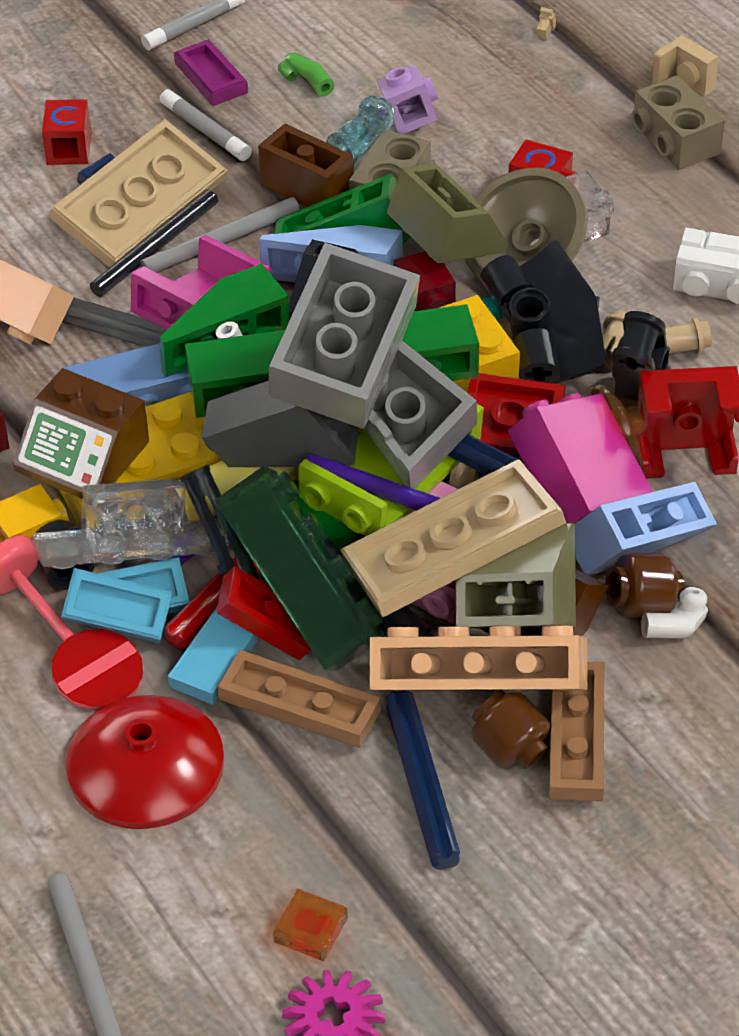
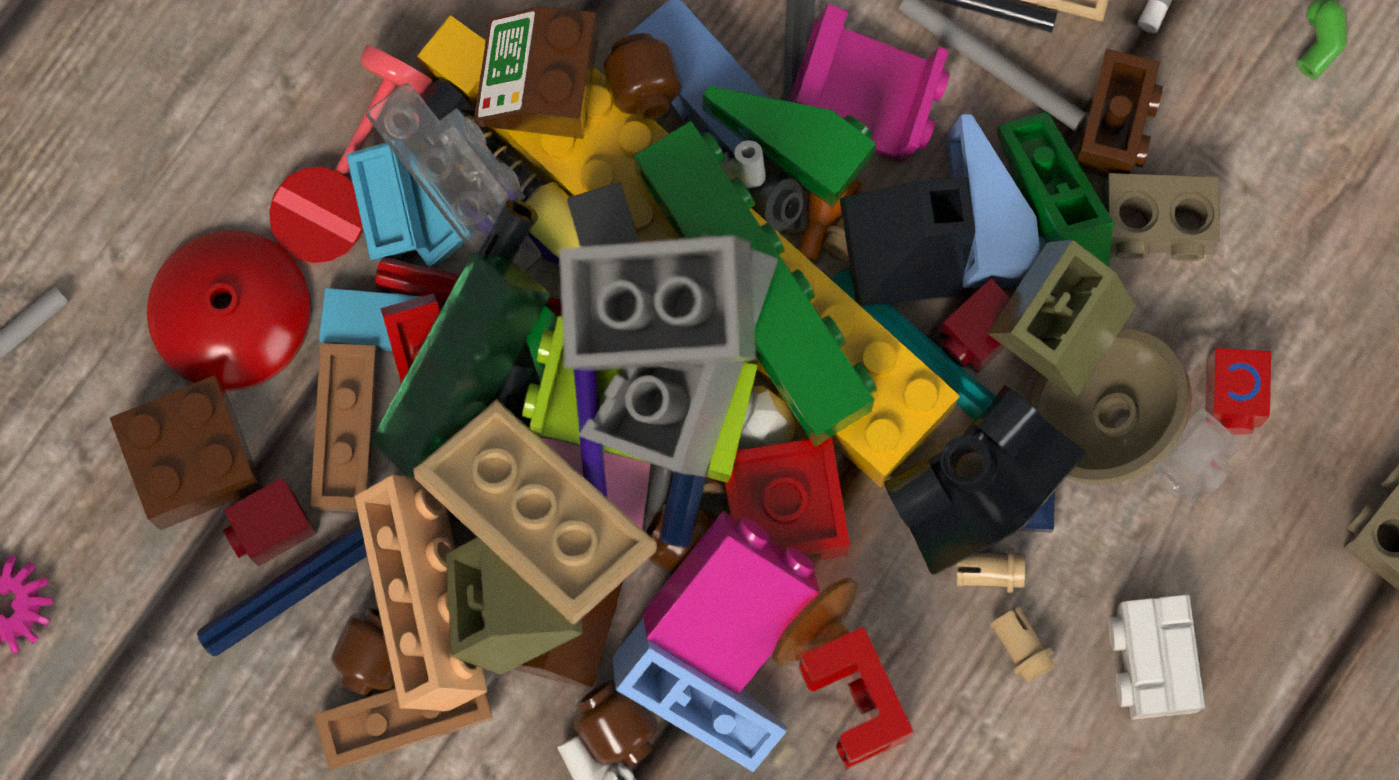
camera: 70 degrees right, 30 degrees up
clear orange tile [273,888,348,961] -> none
clear light blue connector [326,96,395,164] -> none
lavender brick [375,65,438,134] -> none
black piece [611,311,671,401] -> none
none -> reddish brown brick [109,376,264,530]
none -> dark red brick [223,477,317,566]
none -> reddish brown head [603,33,682,120]

